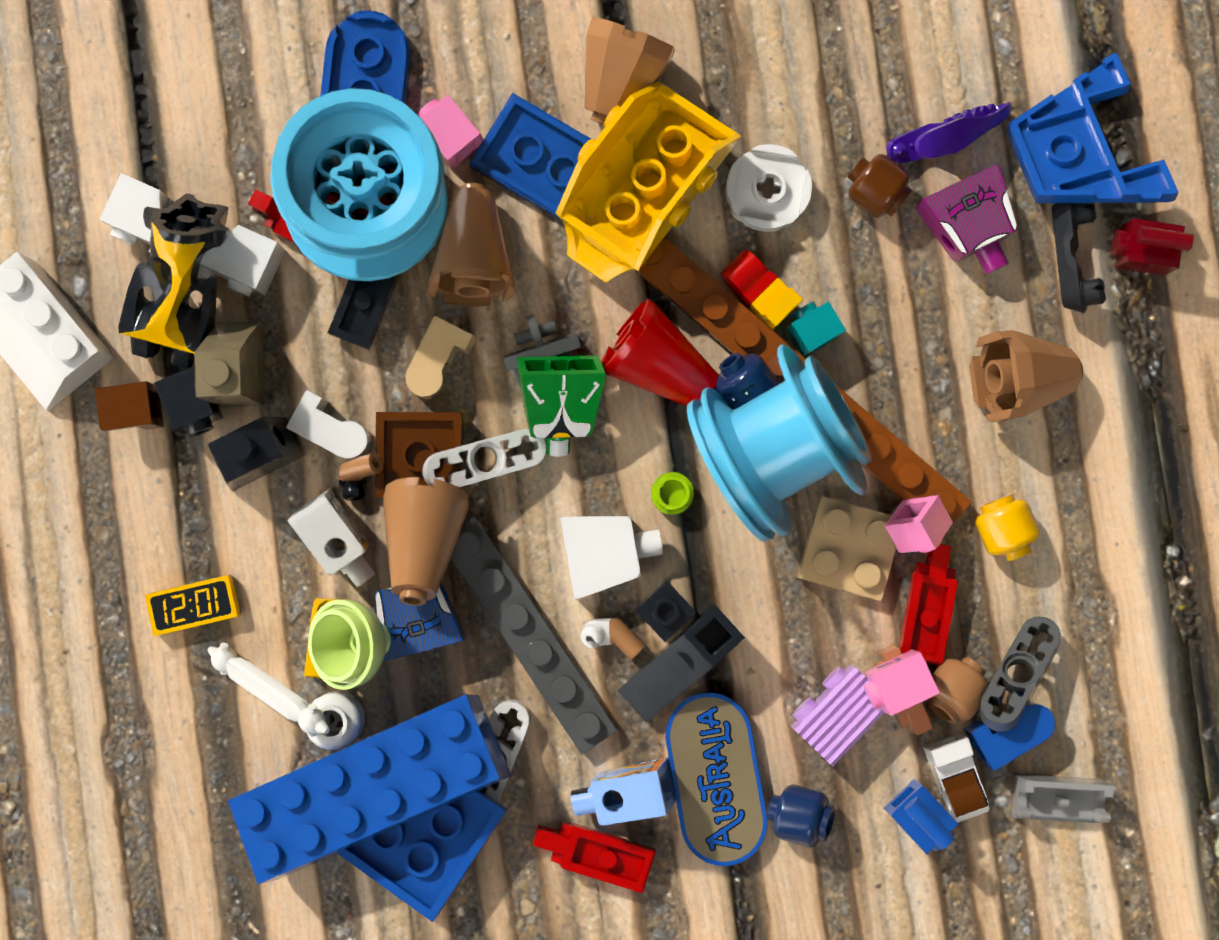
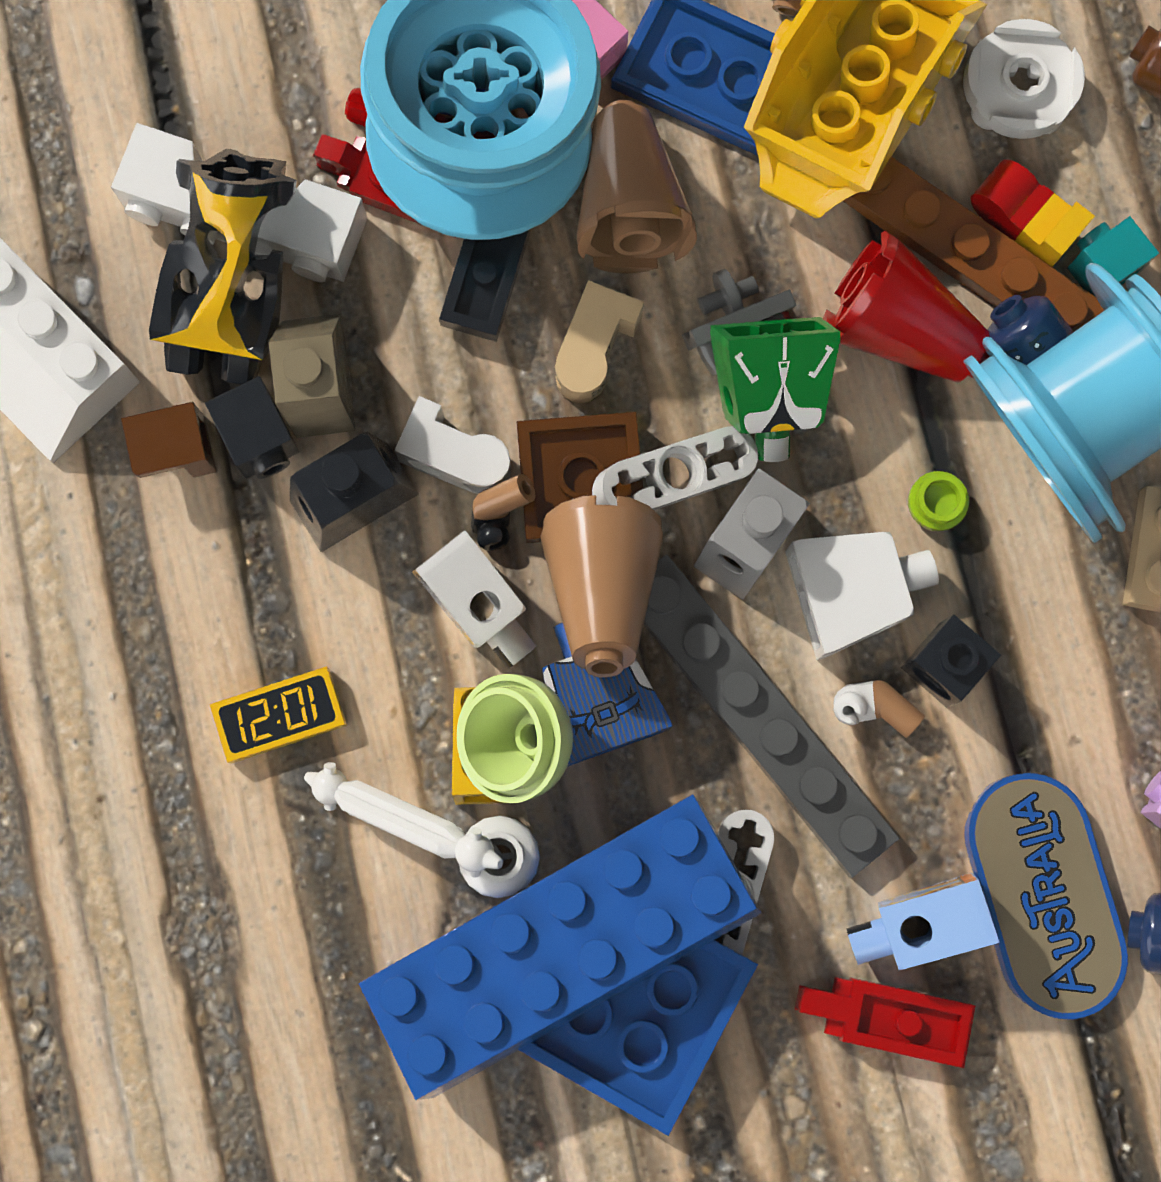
camera: 10 degrees left, 5 degrees down
black slope [617,604,745,723] -> none
none -> light grey torso [694,469,810,600]

